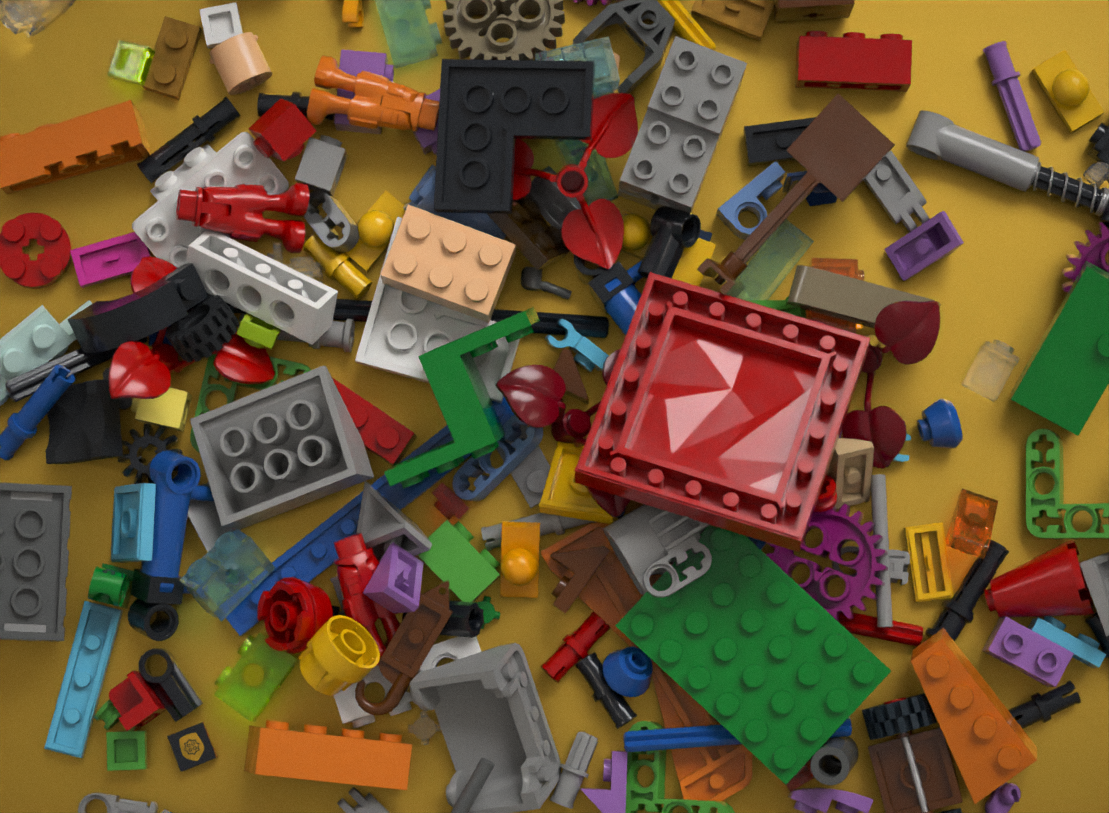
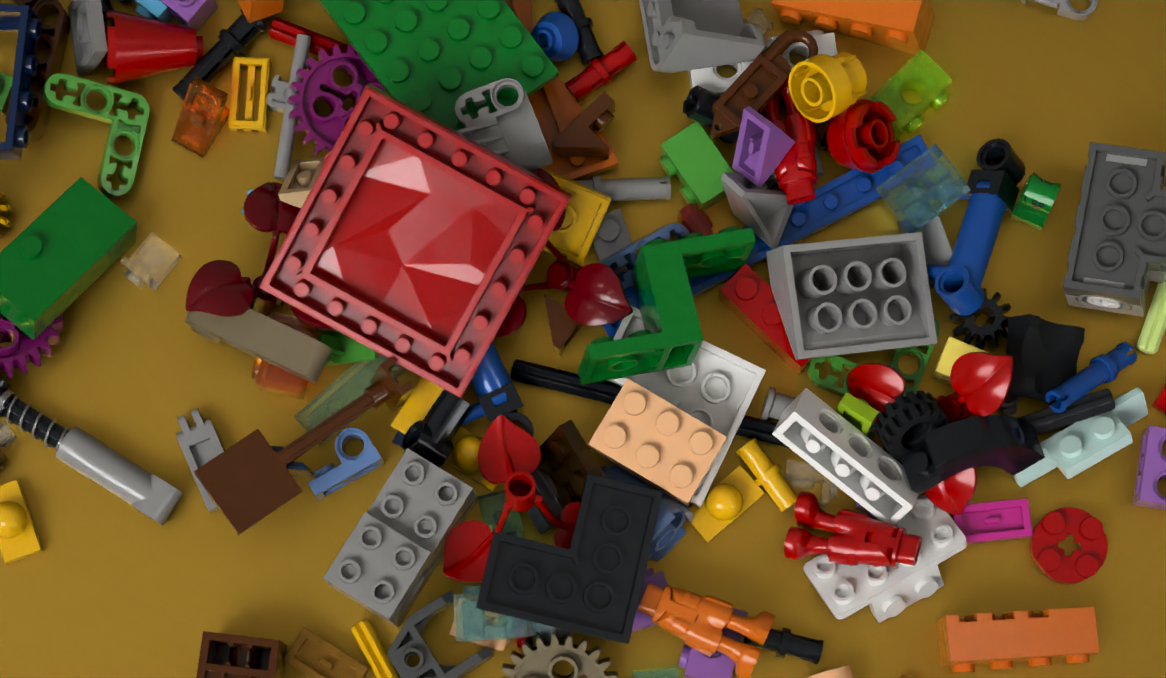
camera: 165 degrees left, 5 degrees down
medium azure tile [44,601,123,758] -> none
bright green bush [94,699,121,731] -> none
bright green plate [106,731,147,771] -> none
red panel [109,671,167,731] -> none
medium azure tile [111,483,156,563] -> none
black pin [137,97,241,184] -> none
black piece [139,648,203,722] -> none
black tile [167,722,218,772] -> none
red brick [248,98,317,161] -> none
light grey brick [295,135,348,196] -> none
dark grey beam [304,190,360,253] -> none
green piece [477,596,501,629] -> none
light orange tile [500,521,540,598] -> none
dark grey hand [521,267,572,300] -> none
medium azure plate [545,319,609,372] -> none
black plate [743,117,816,166] -> none
red brick [795,31,912,92] -> none
medium lavender slope [884,211,964,281] -> none
blue cone [917,398,963,448] -> none
medium lavender axle [983,41,1041,152] -> none

